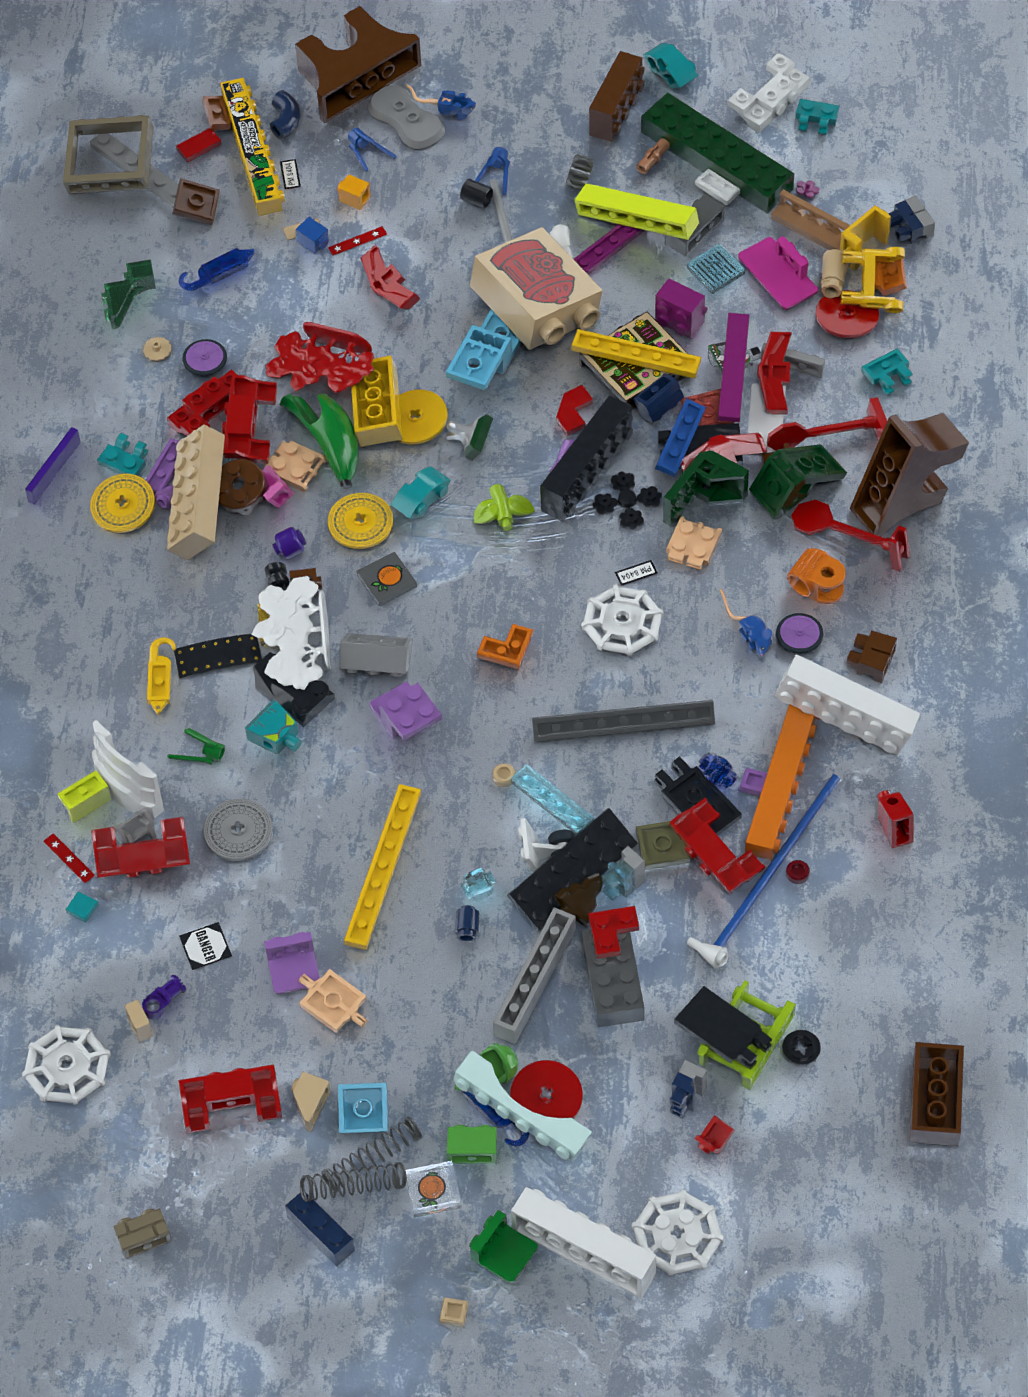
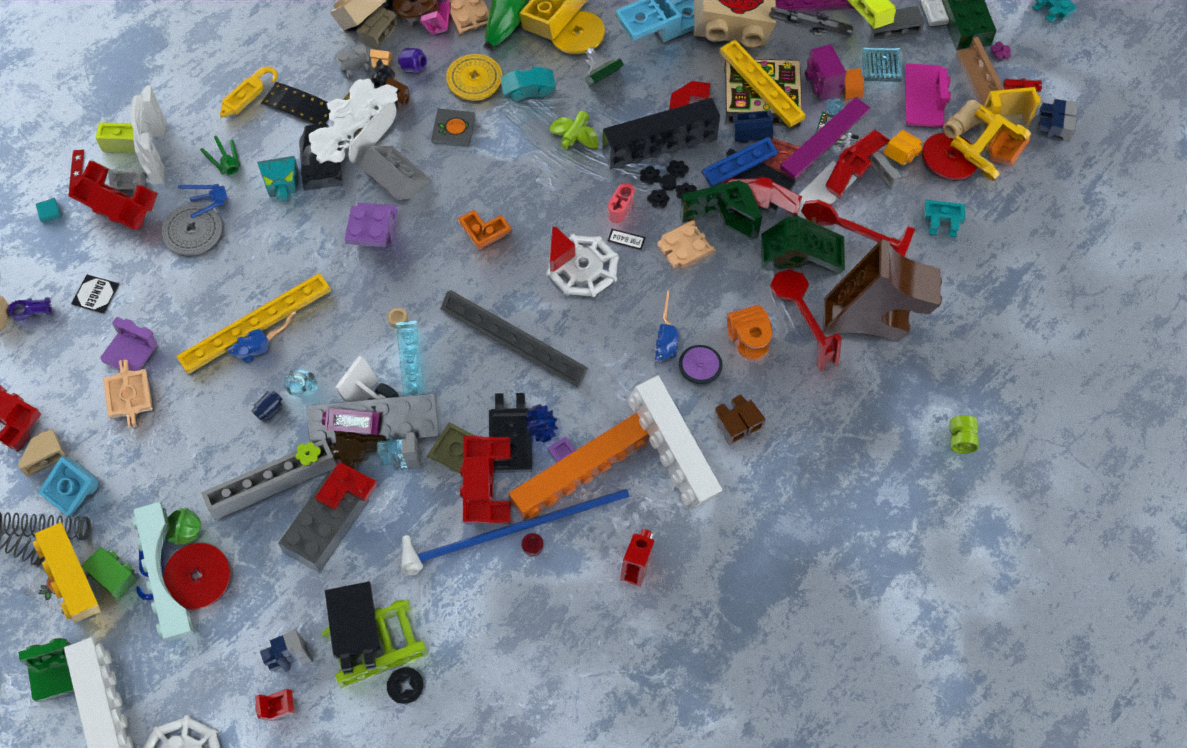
camera: 35 degrees right, 5 degrees up
none -> yellow brick [33,522,100,624]
none -> blue plant [178,184,228,218]
none -> blue animal [227,311,296,363]
none -> lime plant [295,442,321,466]
none -> window [322,408,381,435]
none -> light grey piece [335,44,370,78]
none -> dark tan brick [357,6,398,50]
none -> light orange tile [370,49,393,69]
none -> red slope [550,227,575,272]
none -> coral beam [608,183,635,223]
none -> black piece [769,7,853,38]
none -> clear light blue plate [825,98,844,116]
none -> orange brick [842,68,864,100]
none -> light orange brick [883,130,923,165]
none -> red axle [1003,78,1042,92]

